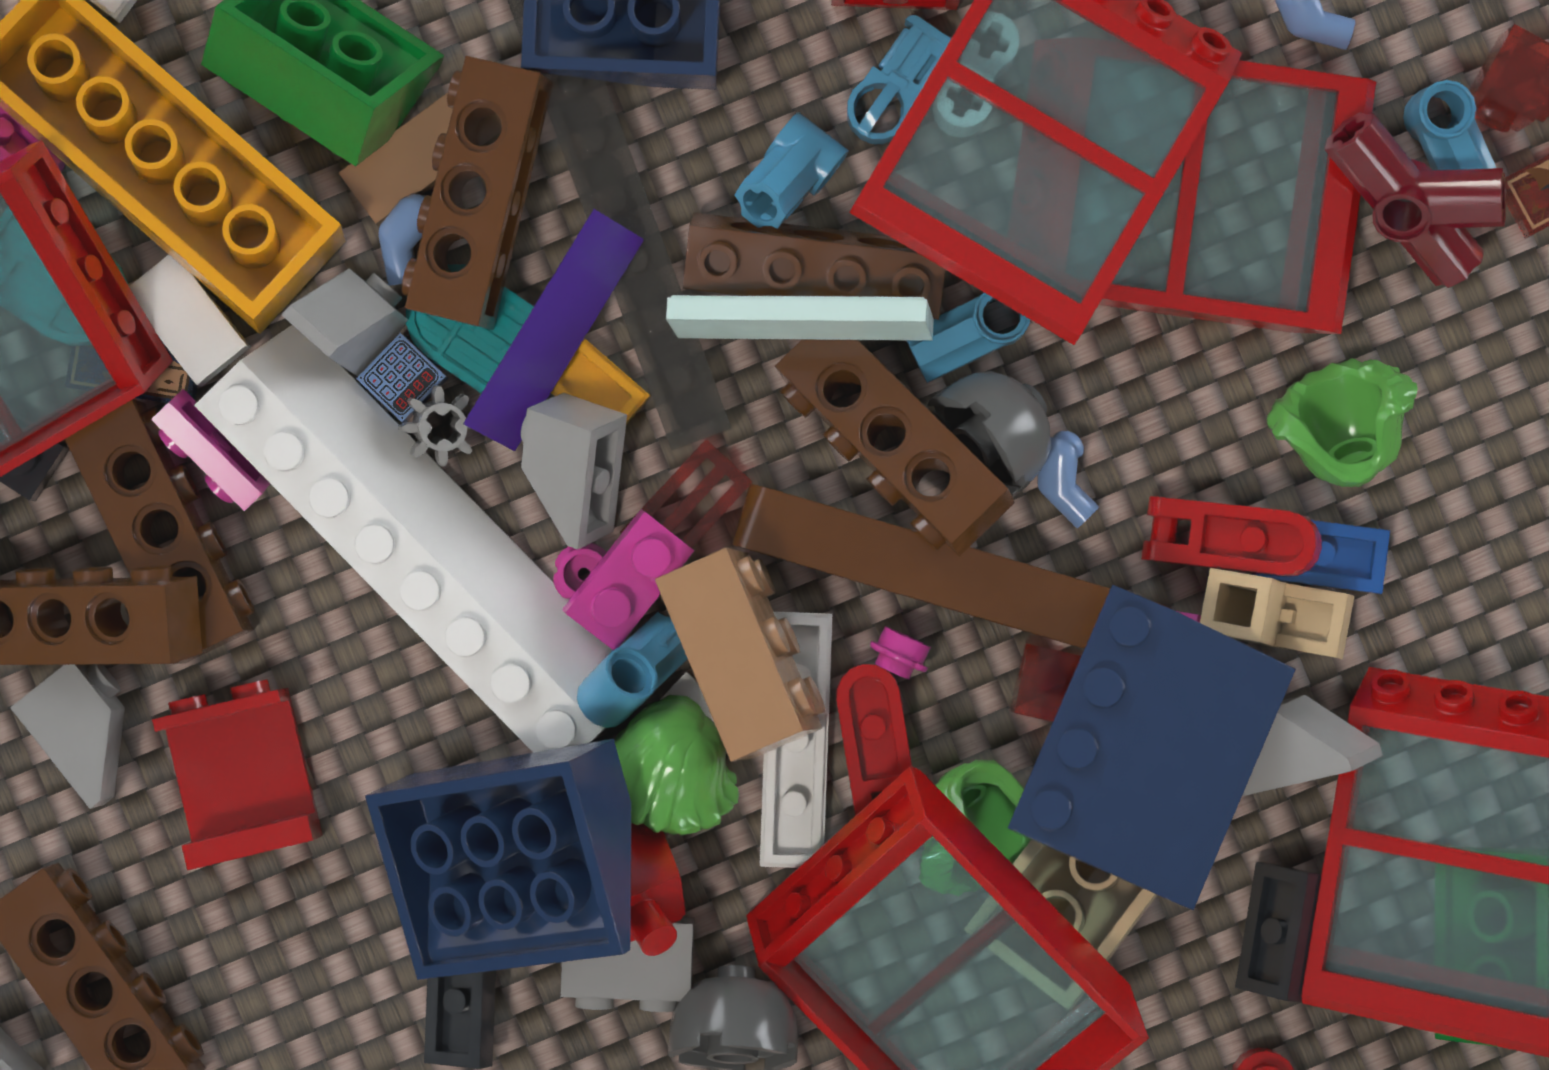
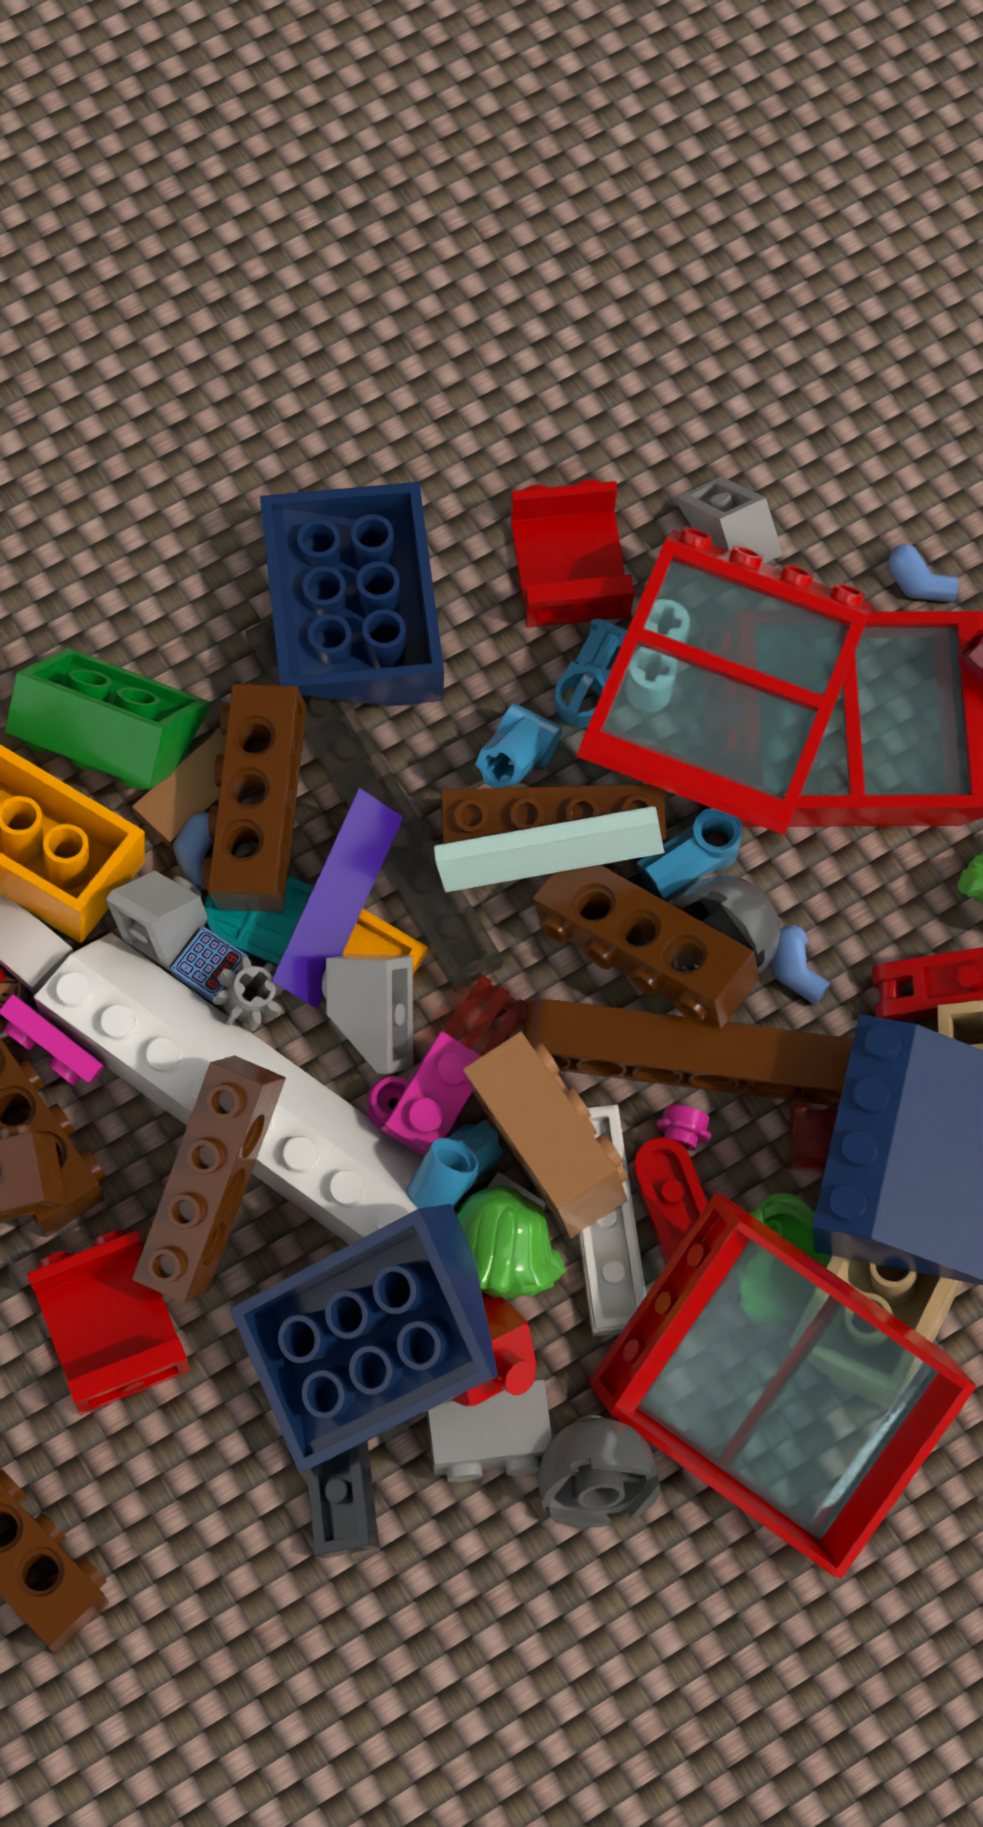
camera: 15 degrees left, 20 degrees down
none -> reddish brown brick [132,1055,286,1303]

